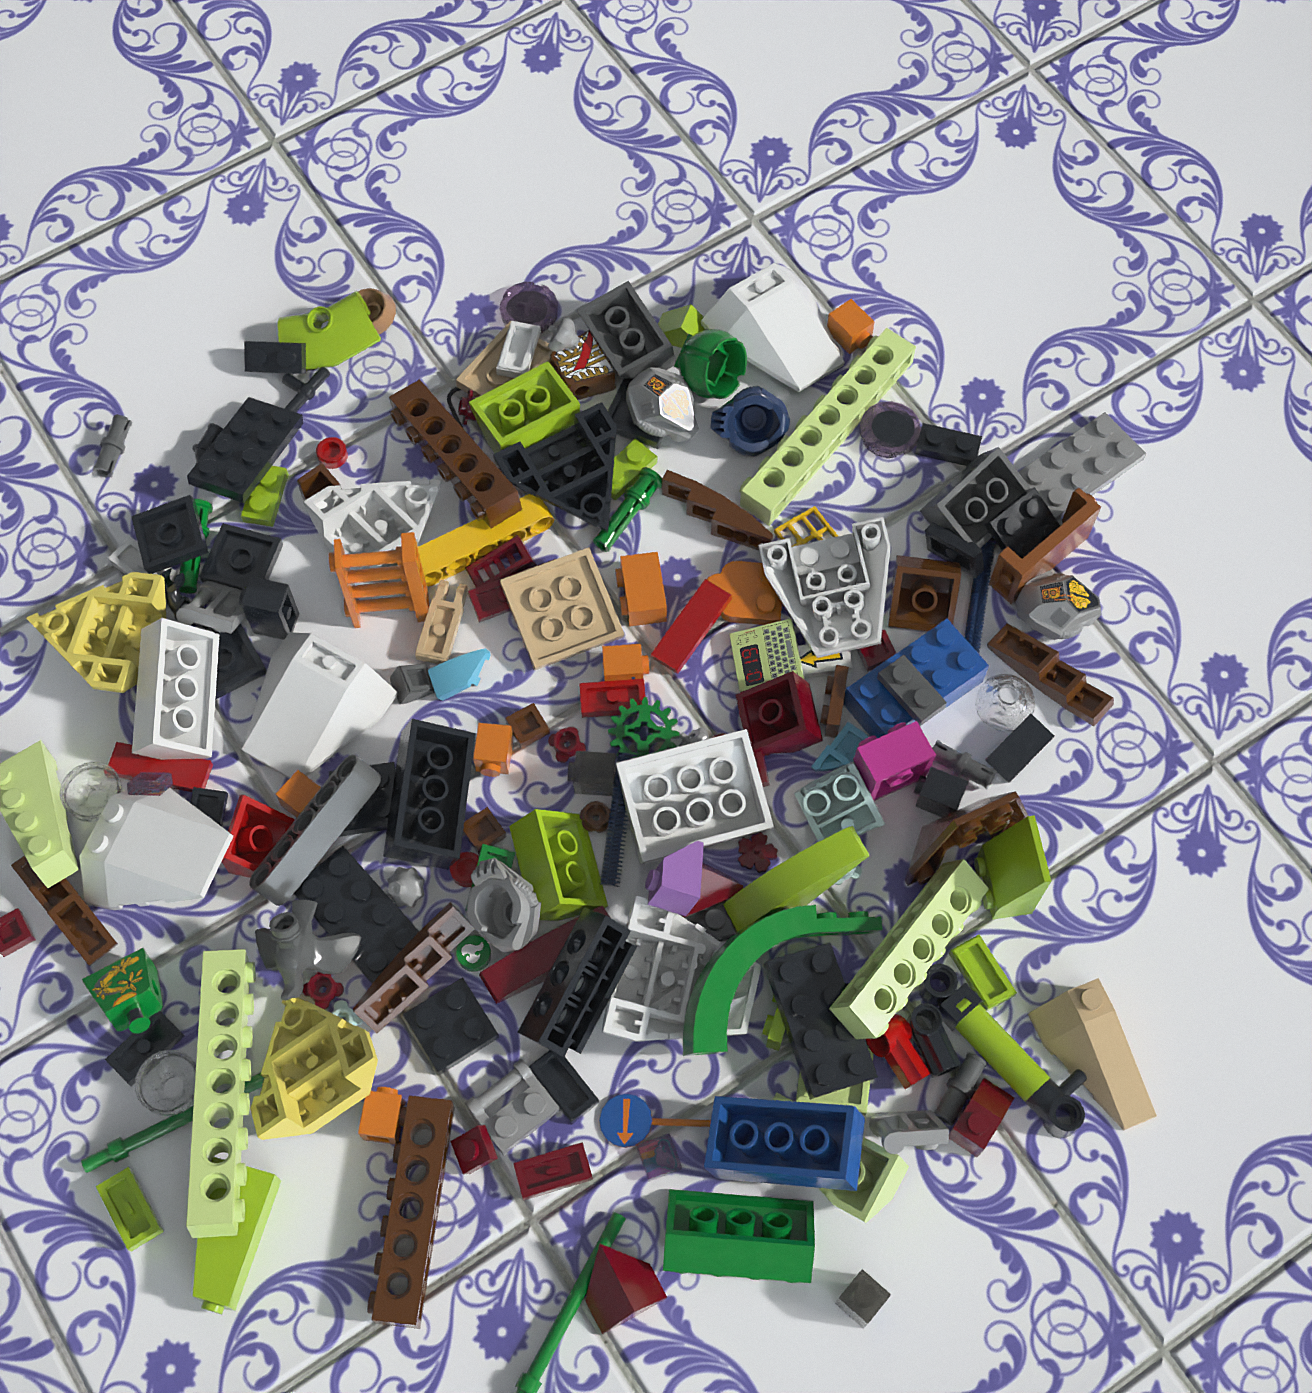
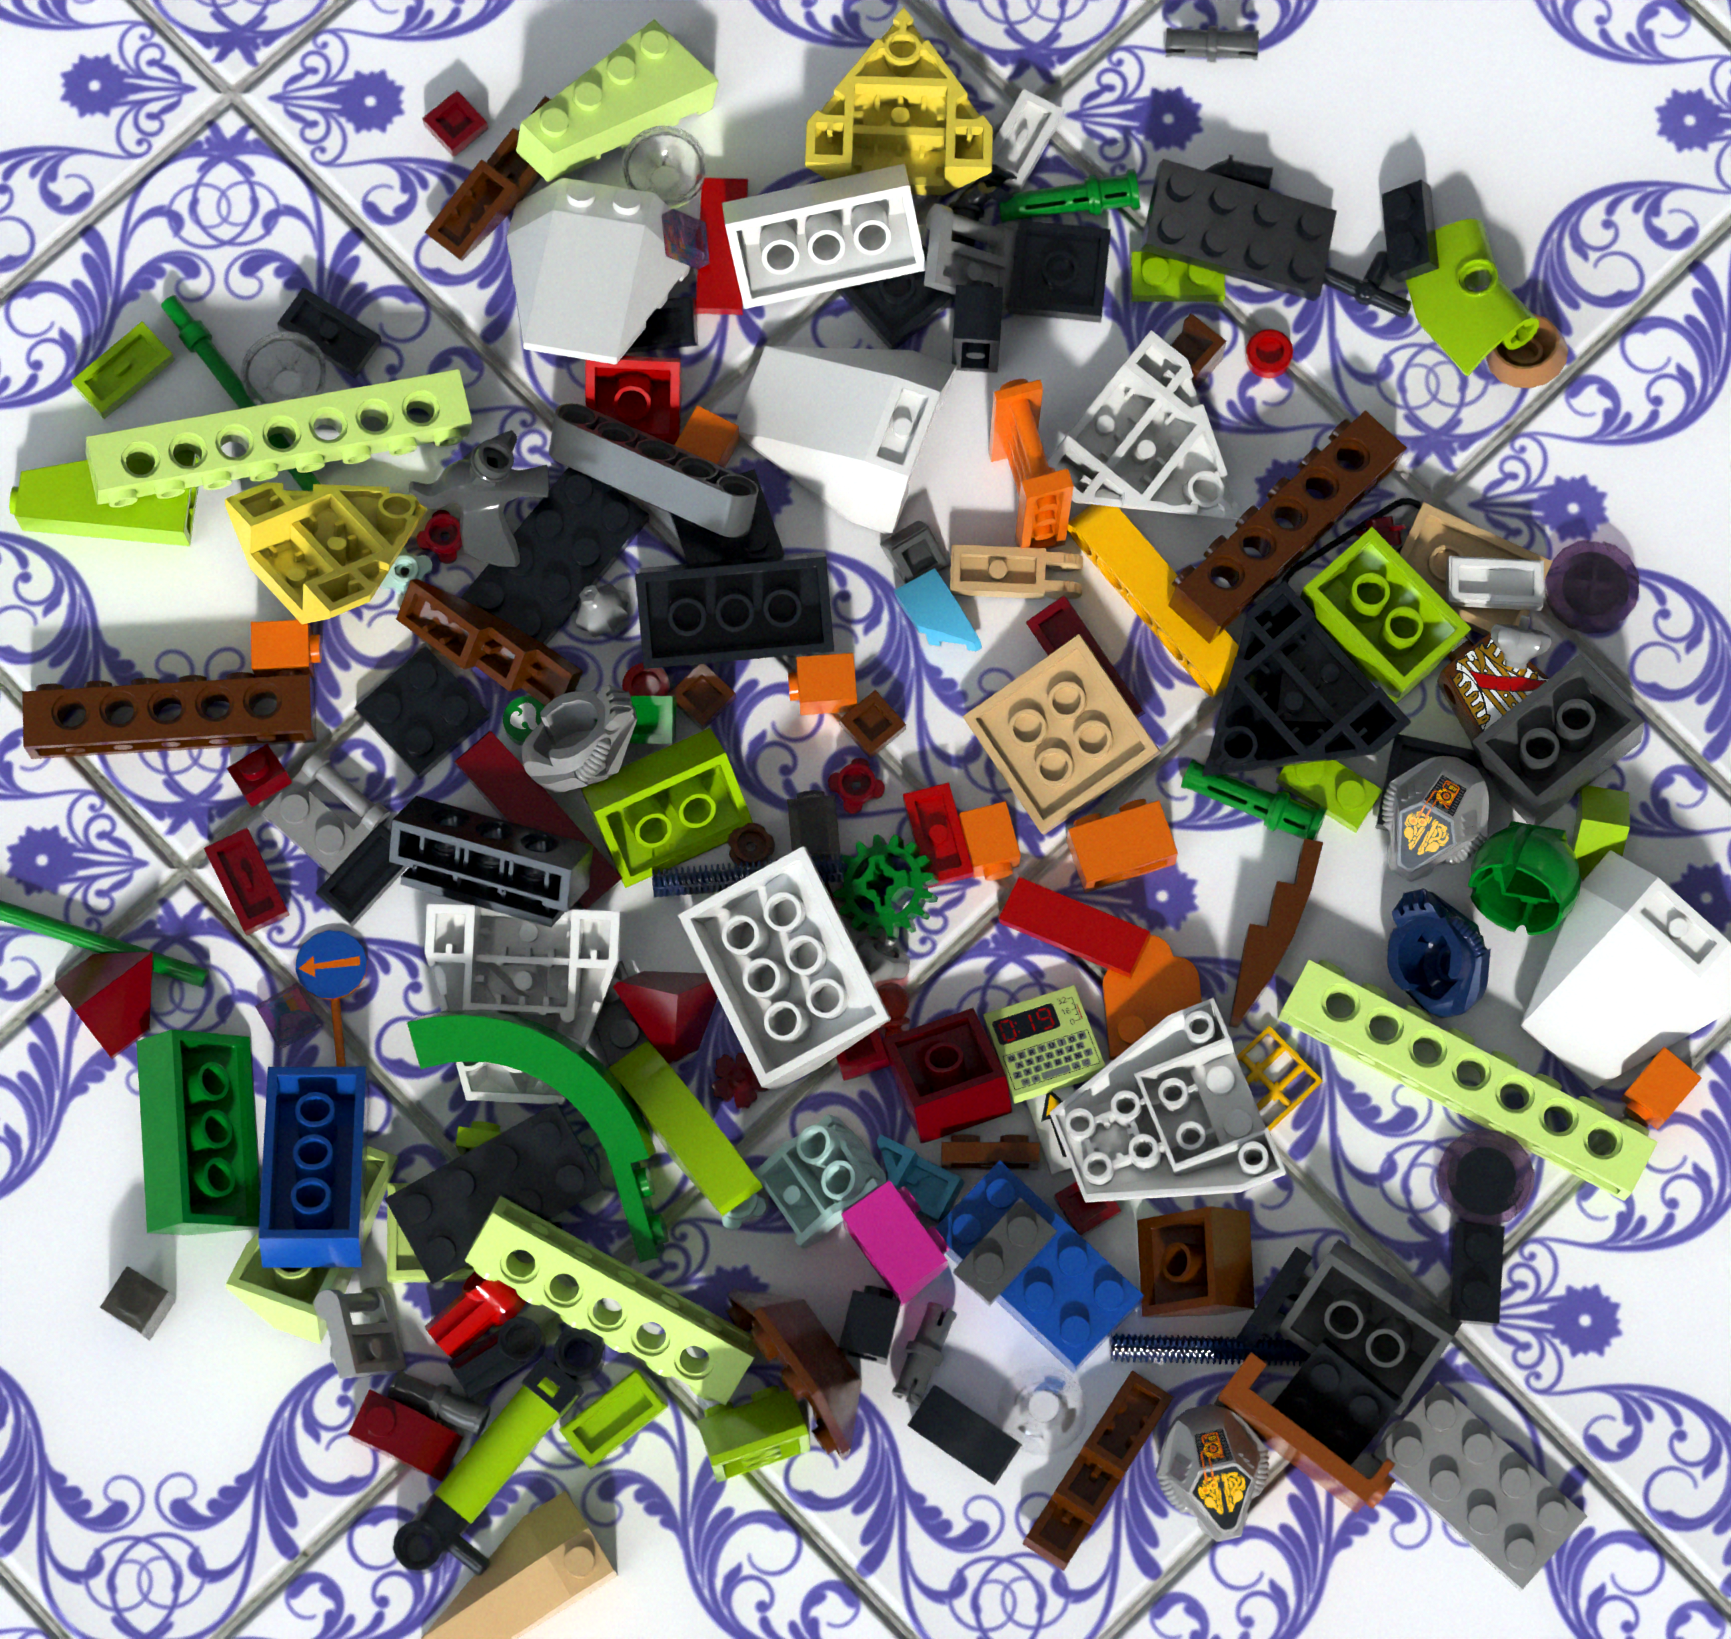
camera: 80 degrees right, 10 degrees up
green torso [82,948,163,1033] -> none
black plate [131,495,209,574] -> none
dark red slope [465,535,537,588] -> none
medium lavender slope [645,841,704,916] -> none

